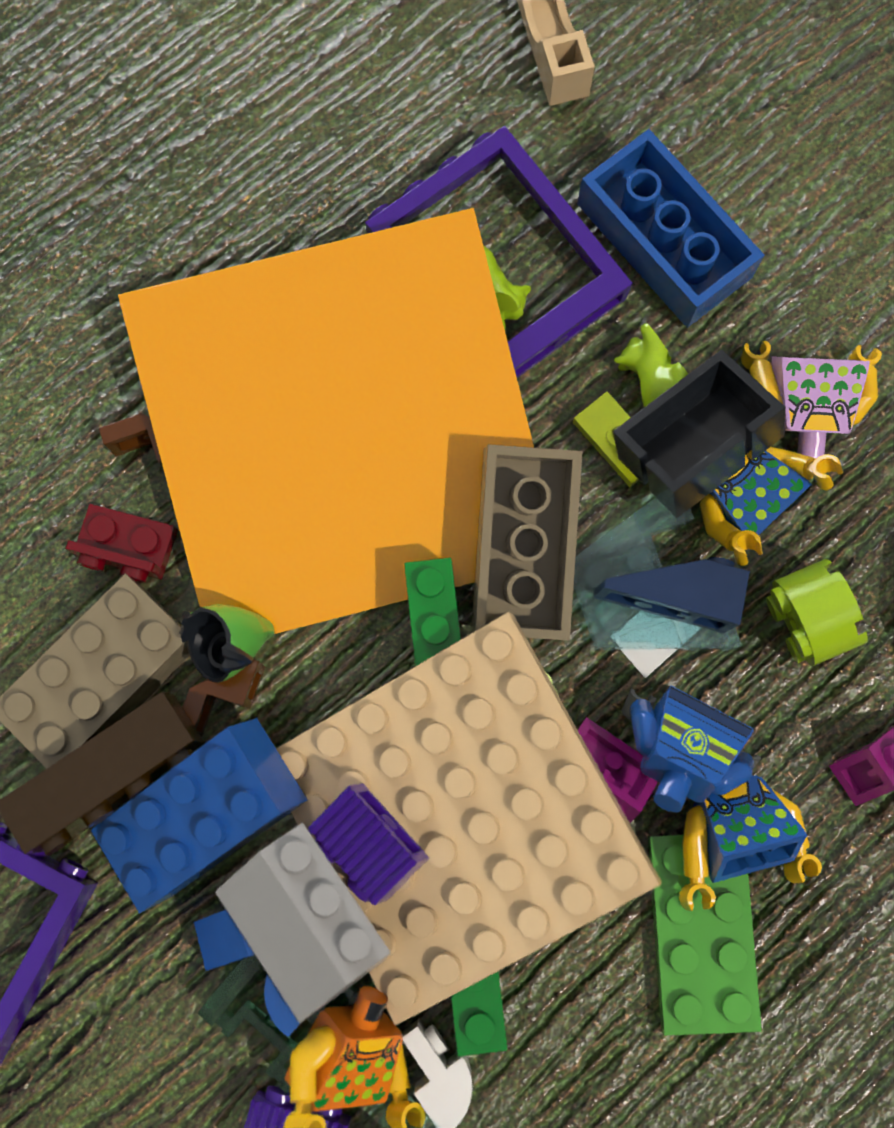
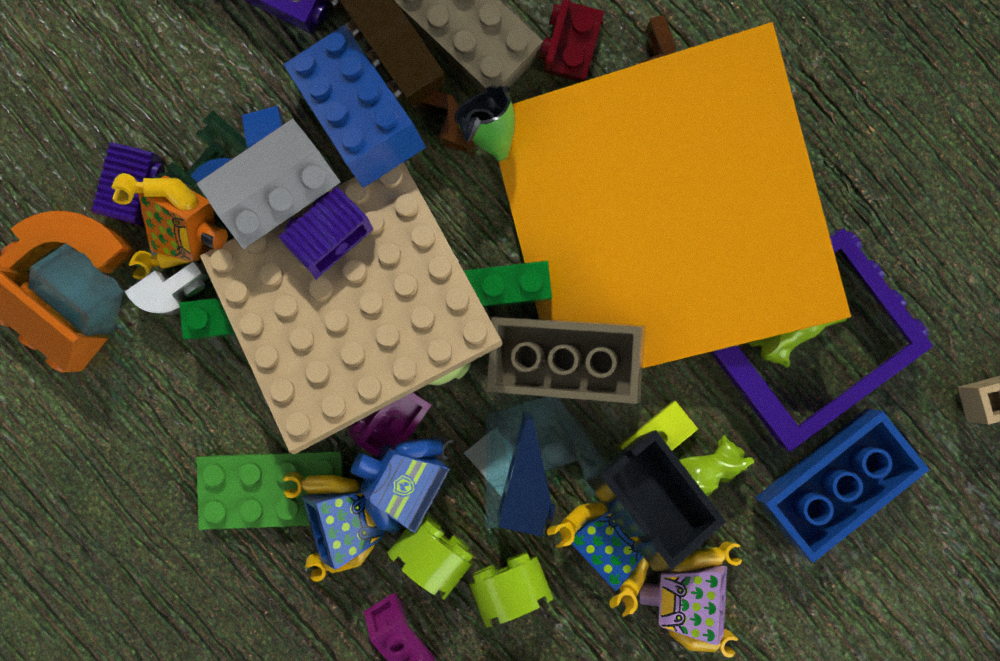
camera: 85 degrees right, 10 degrees up
none -> lime brick [388,513,473,600]

